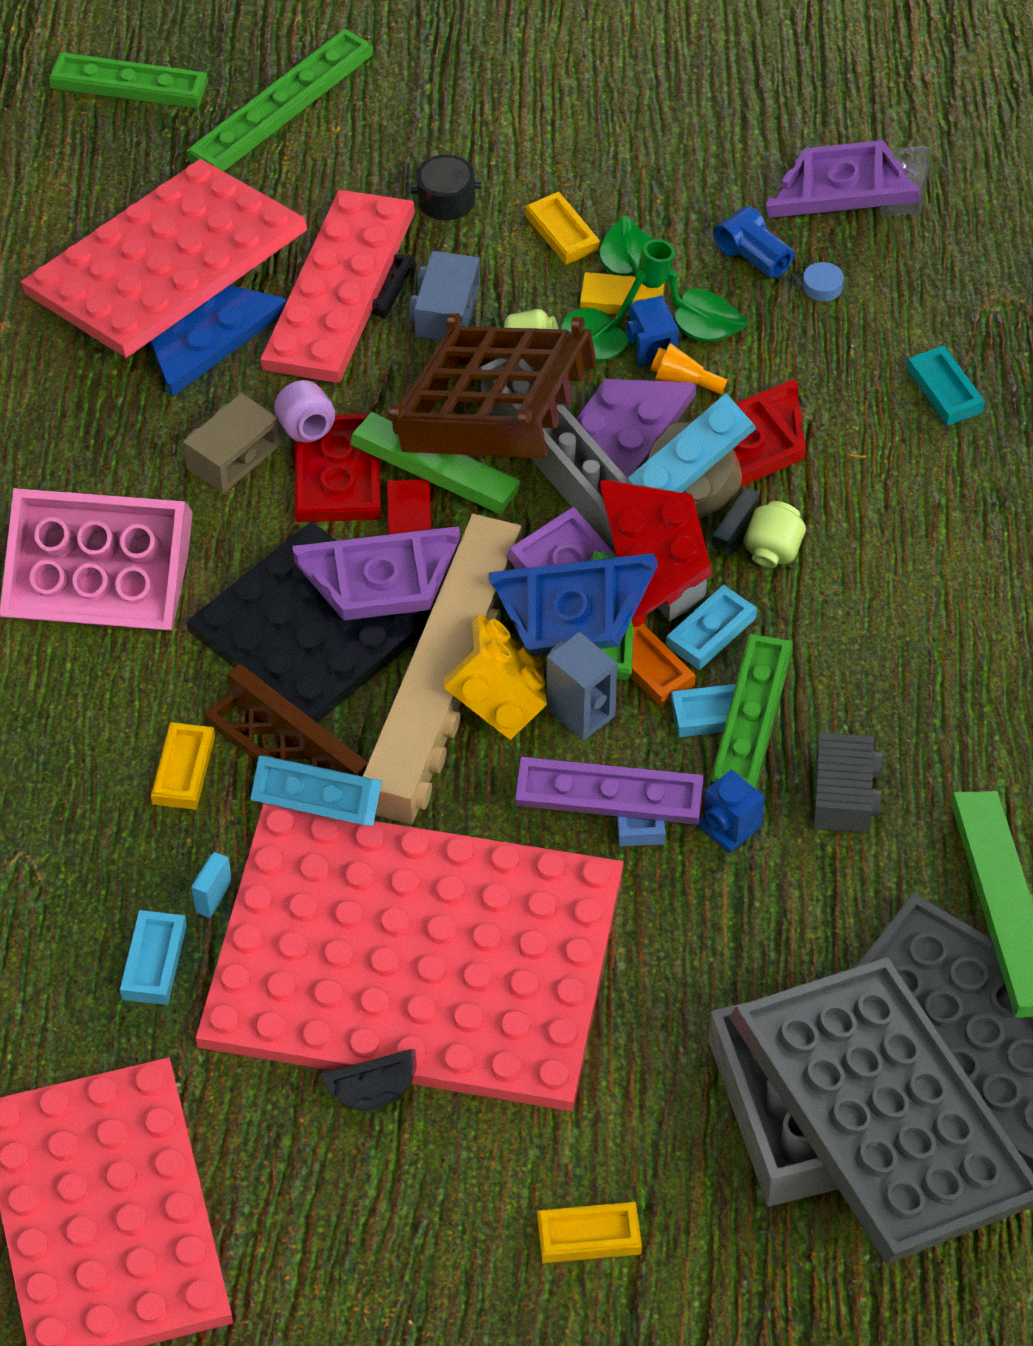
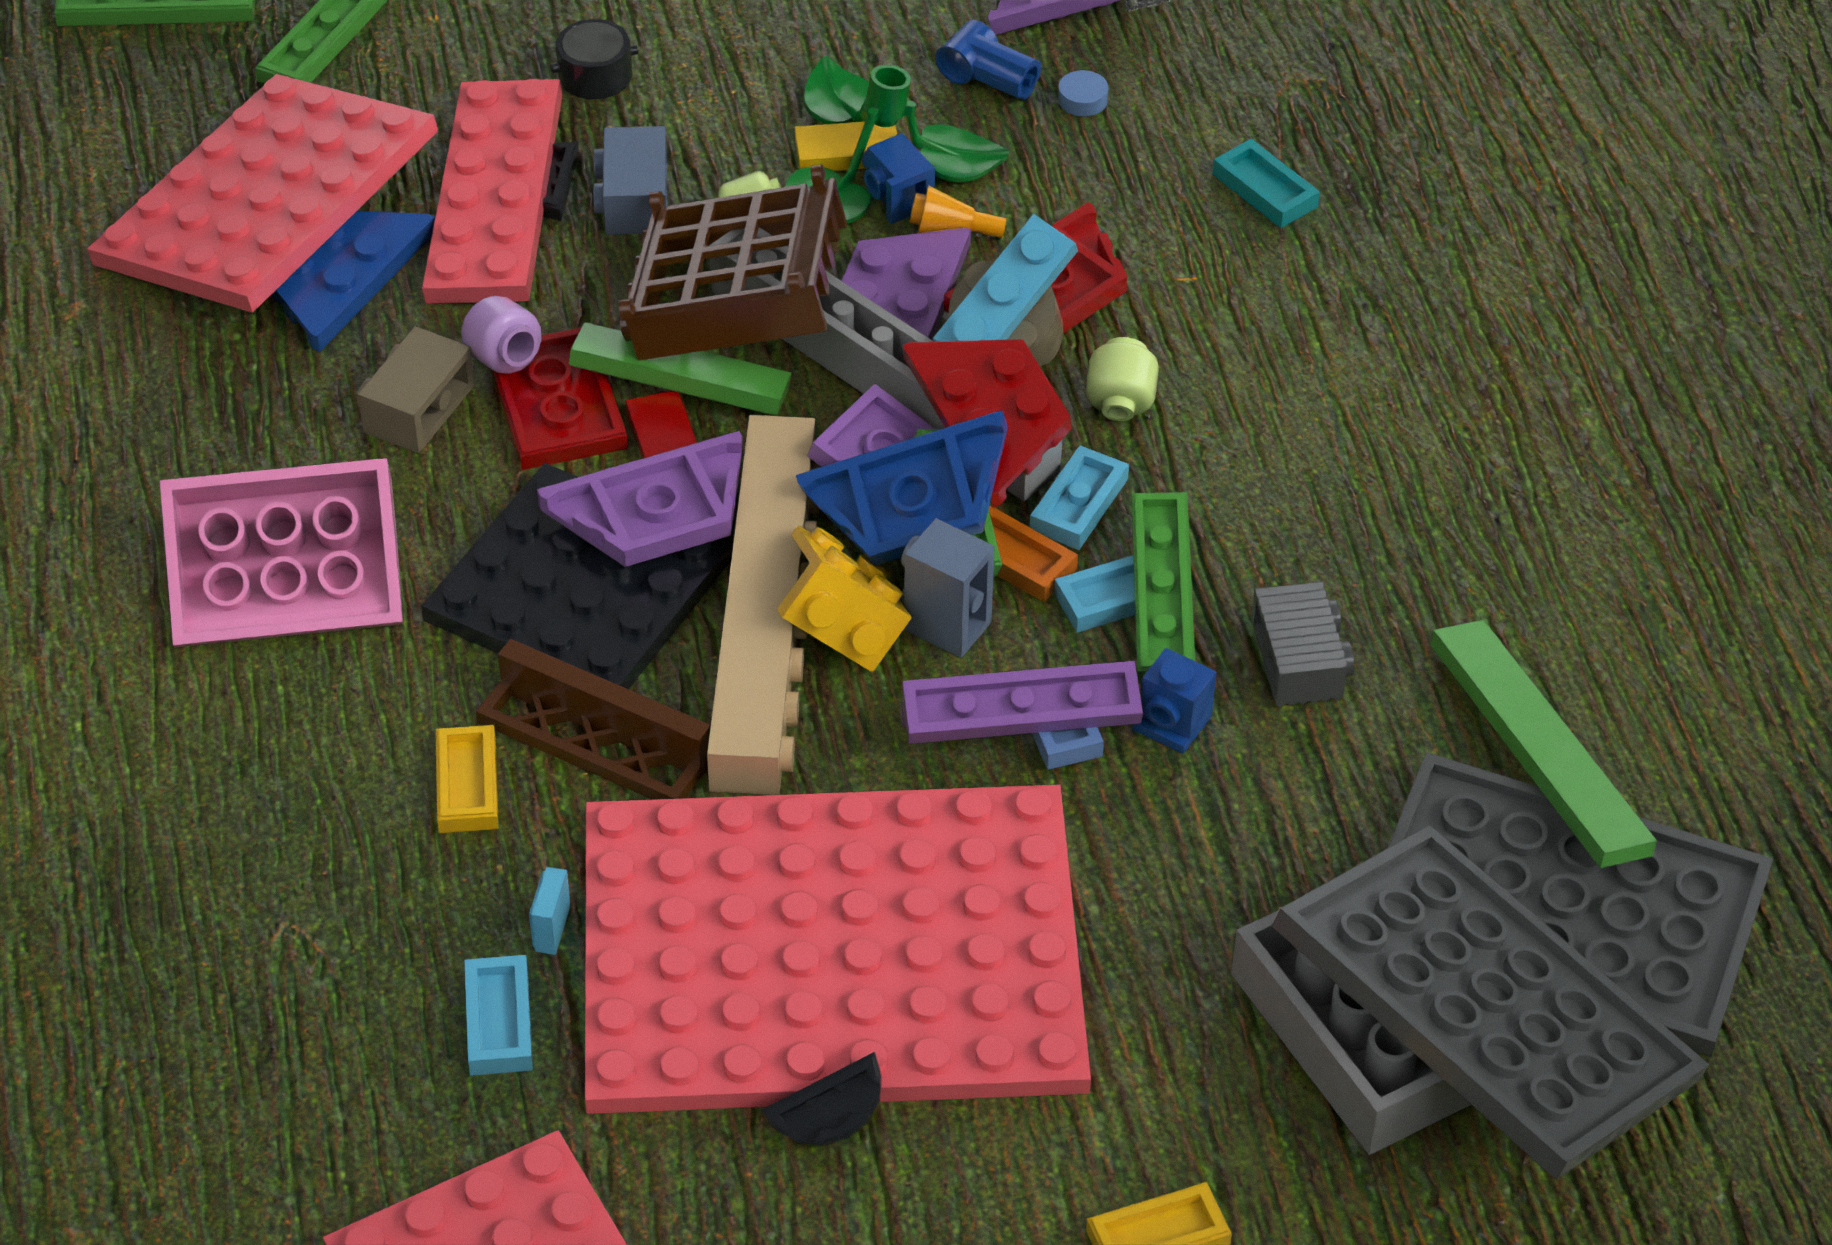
camera: 15 degrees left, 5 degrees down
medium azure plate [251,755,382,826] -> none
yellow tile [525,191,600,265] -> none
black tile [712,488,761,557] -> none

